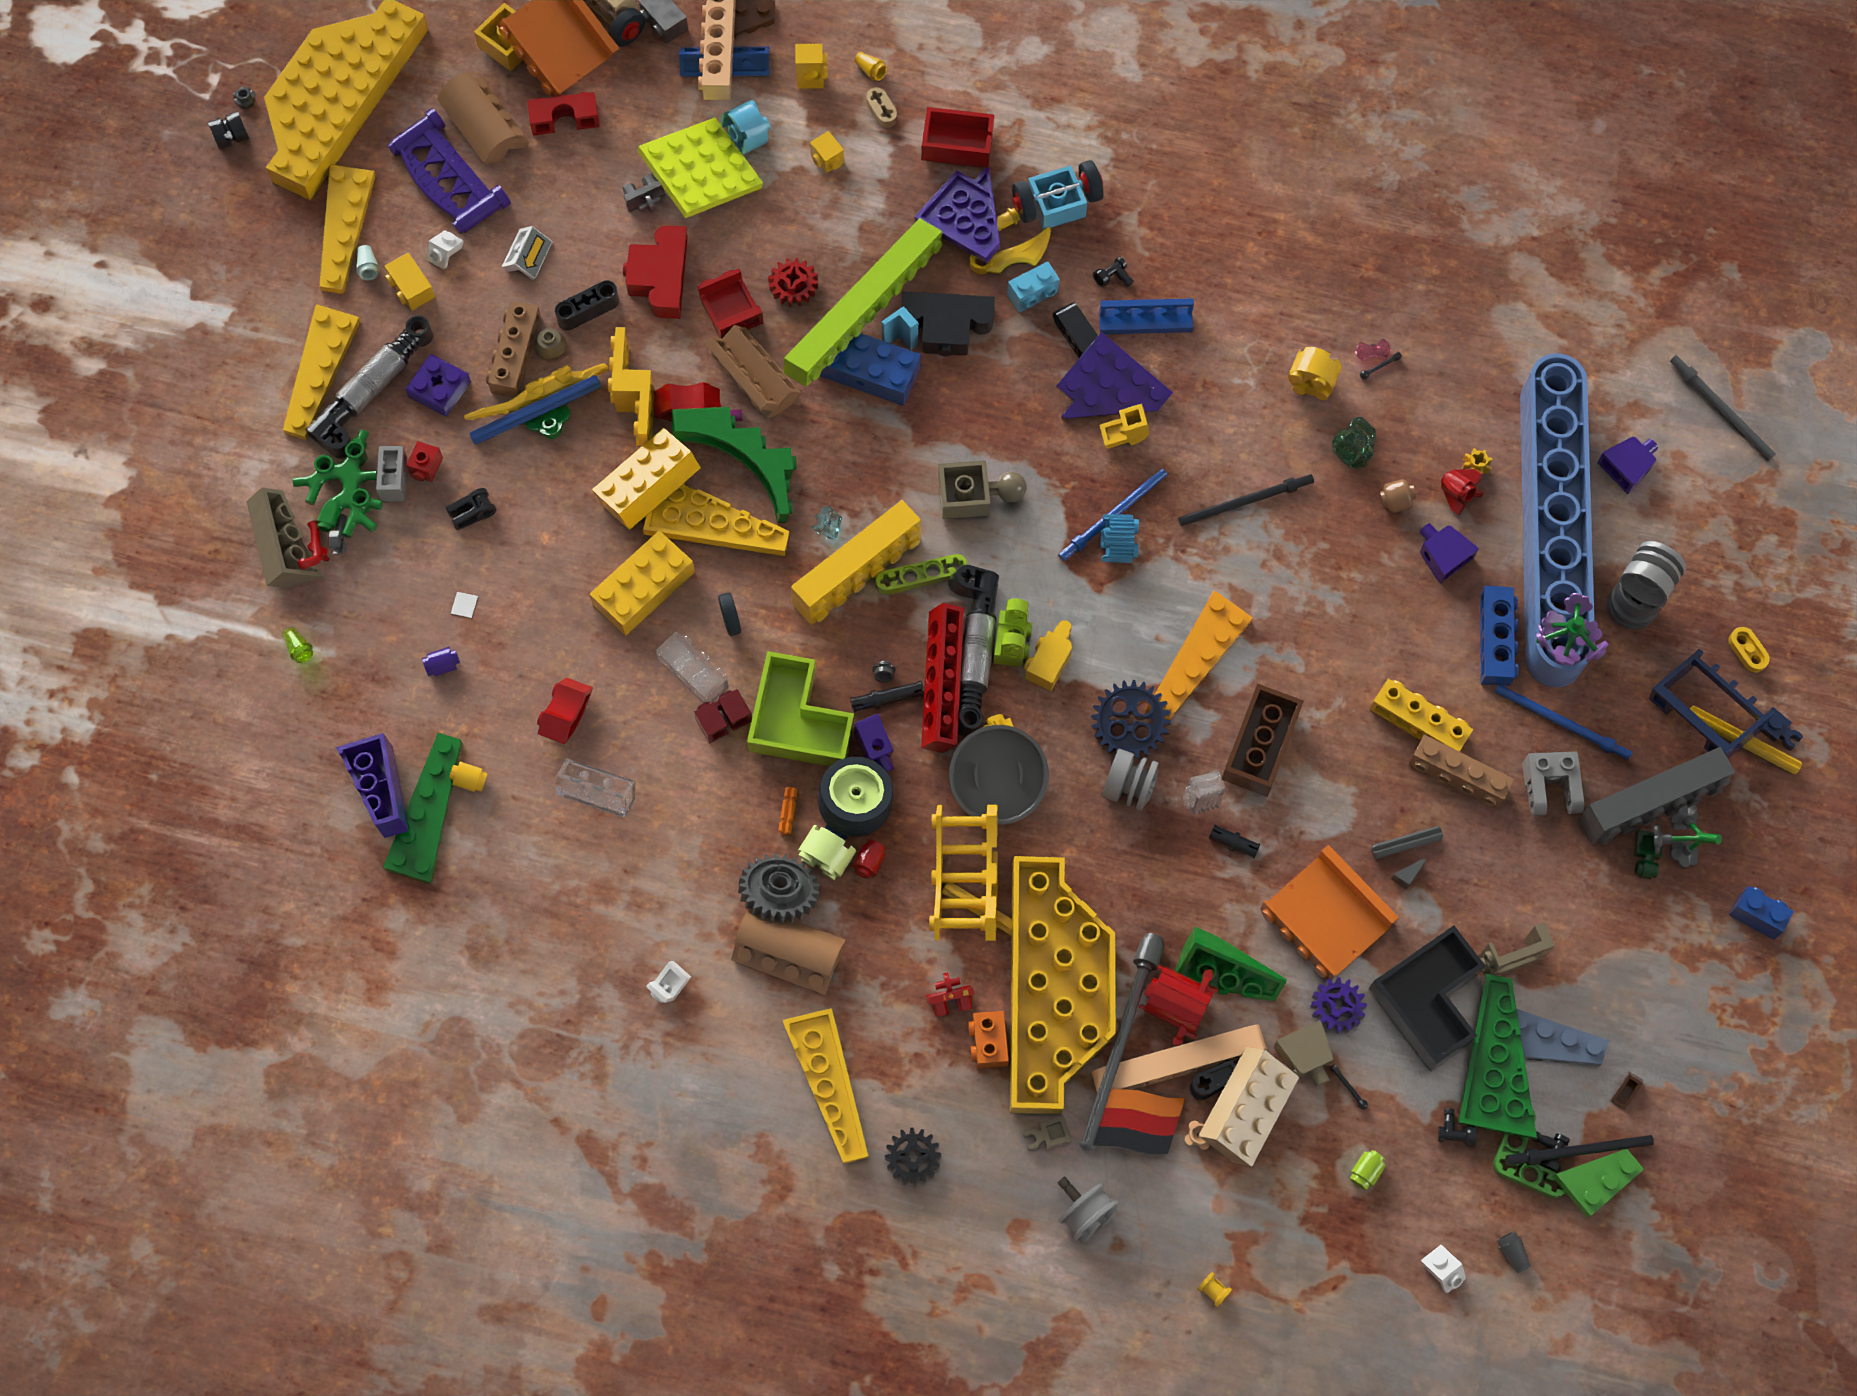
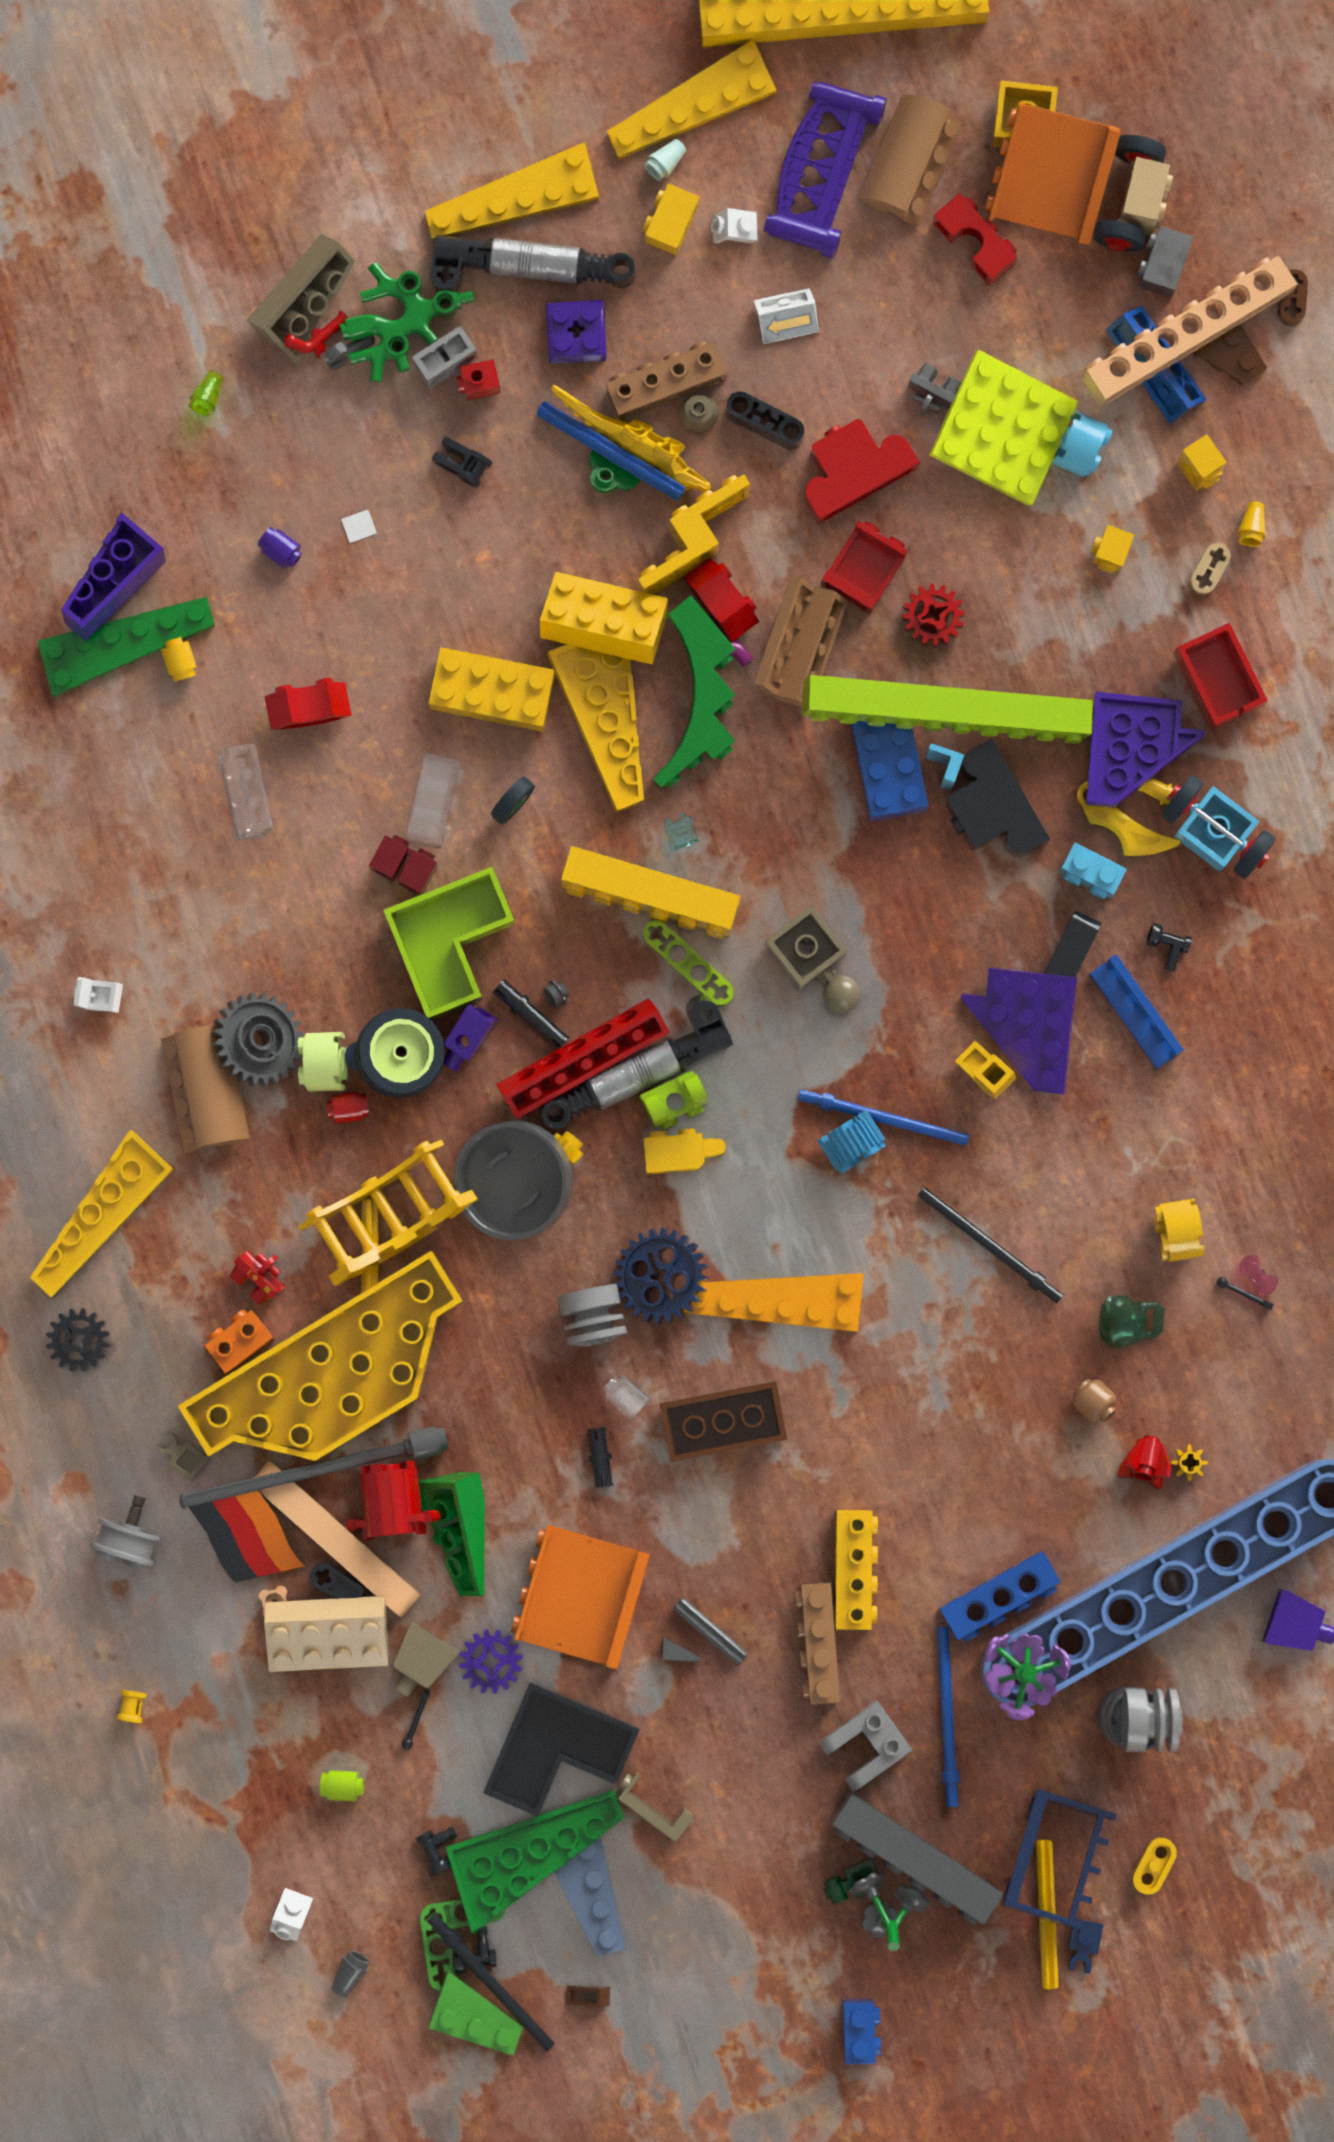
camera: 55 degrees right, 15 degrees up
orange axle [778,787,798,836] -> none
dark purple torso [1419,523,1479,583] -> none

